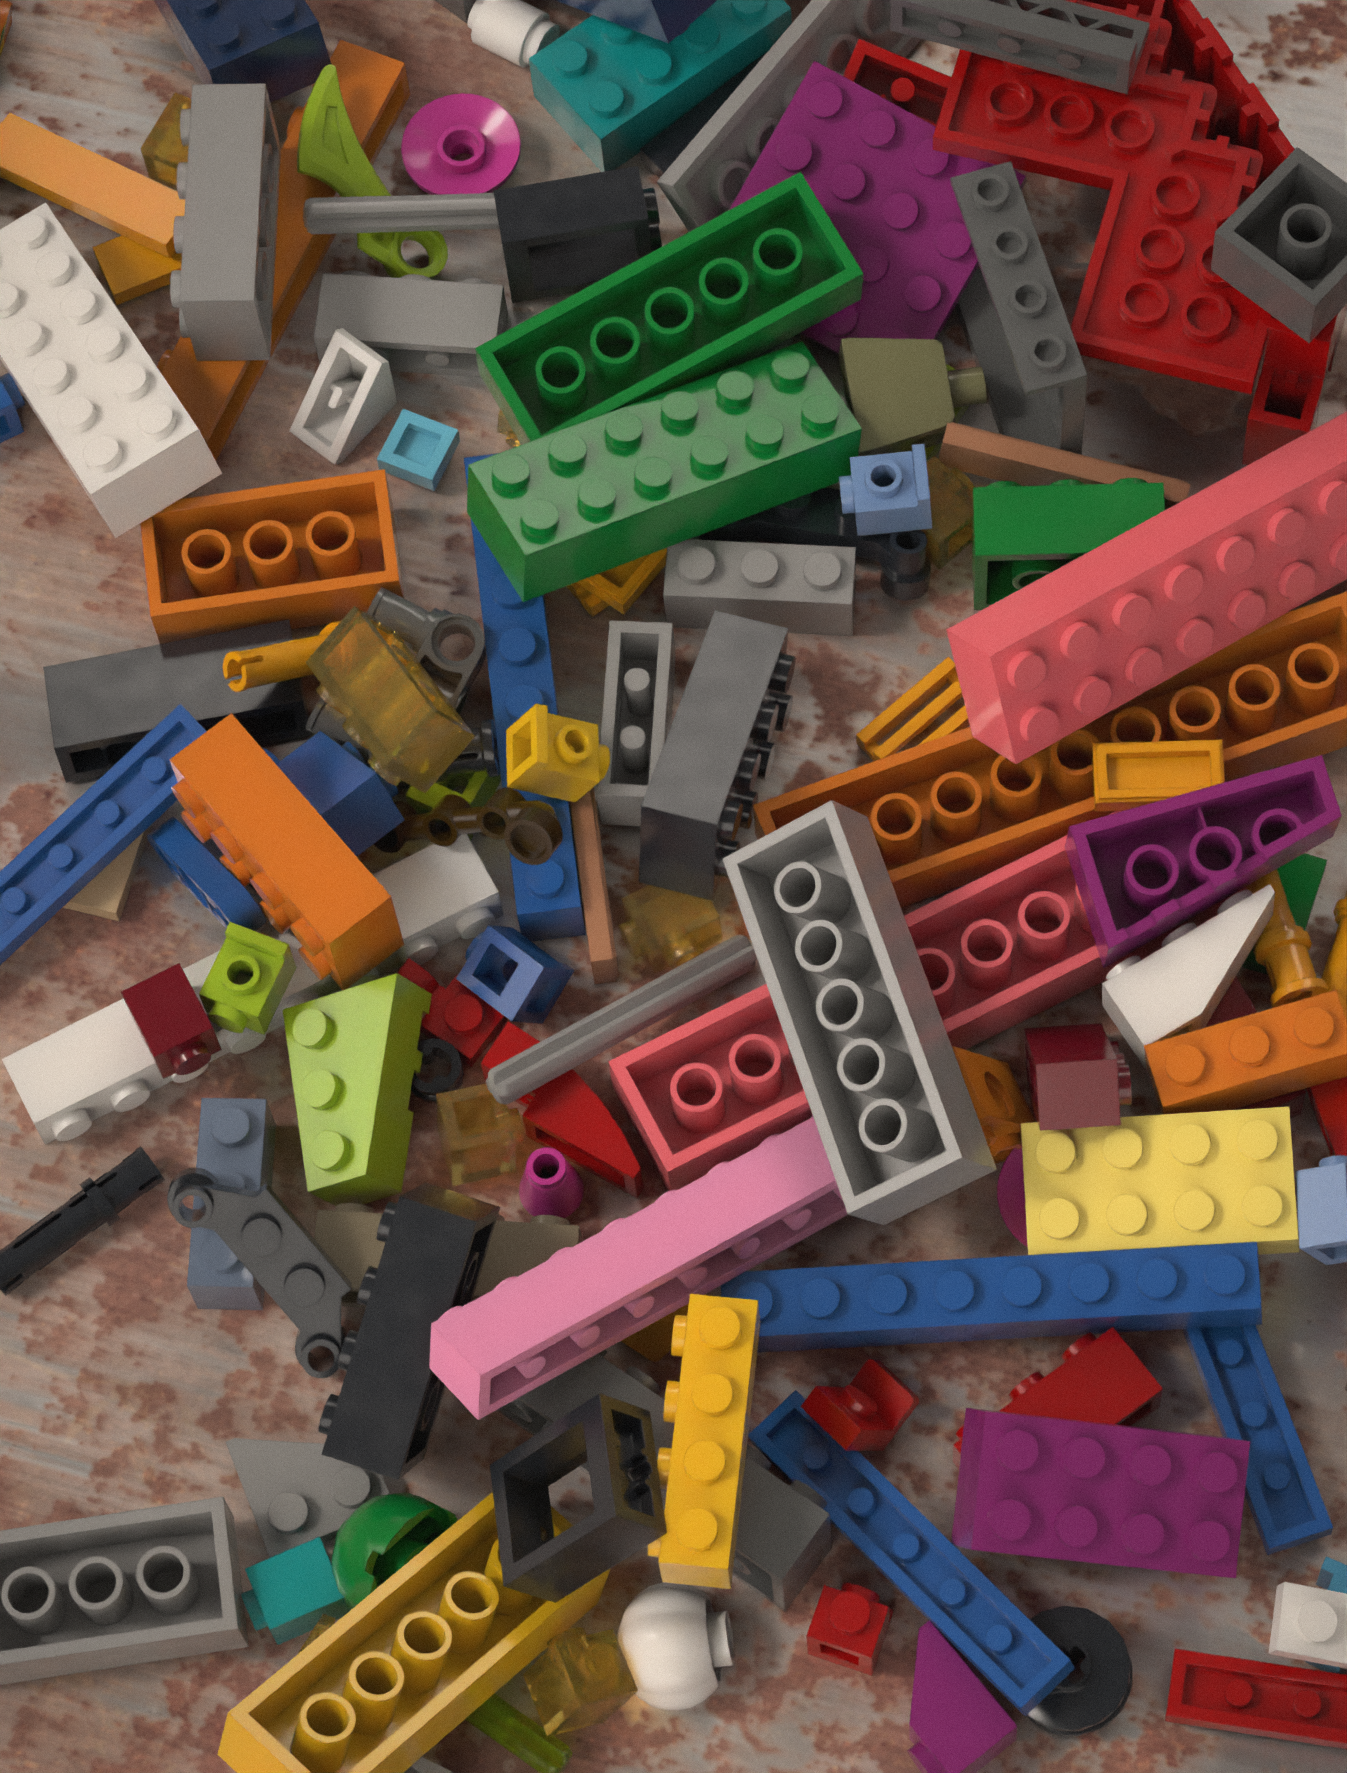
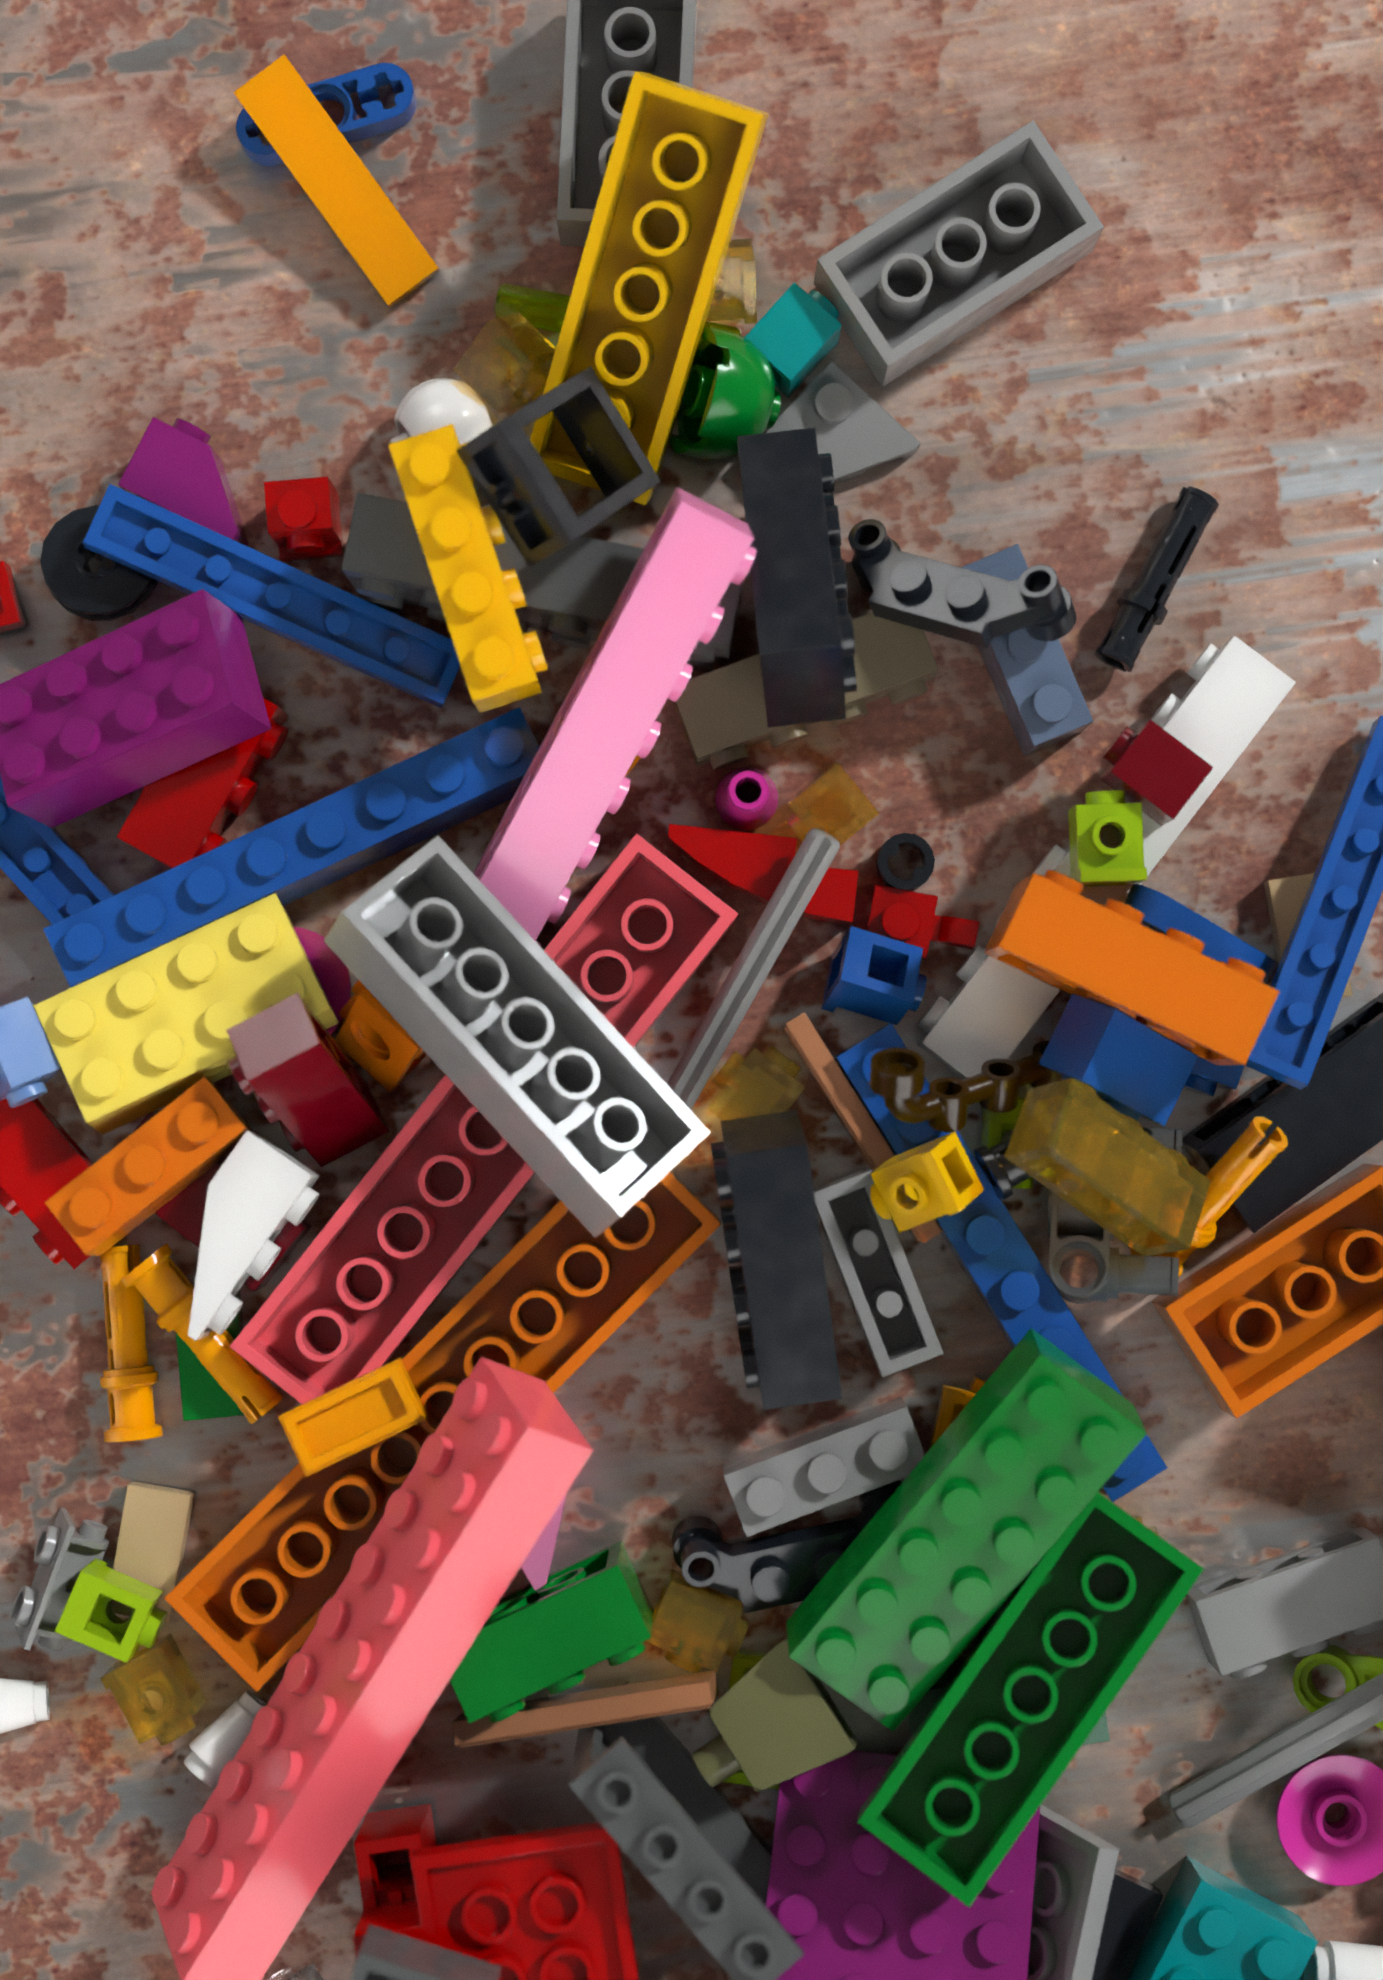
camera: 150 degrees right, 20 degrees up
lime wedge [282,973,432,1206] -> none
white slope [289,328,397,465] -> none
medium azure plate [377,409,460,491] -> none
black window [493,166,662,303] -> none
red bracket [800,1359,919,1451] -> none
medium blue brick [839,444,932,536] -> none
light orange tile [856,657,970,761] -> none
magenta wedge [1065,755,1342,968] -> none

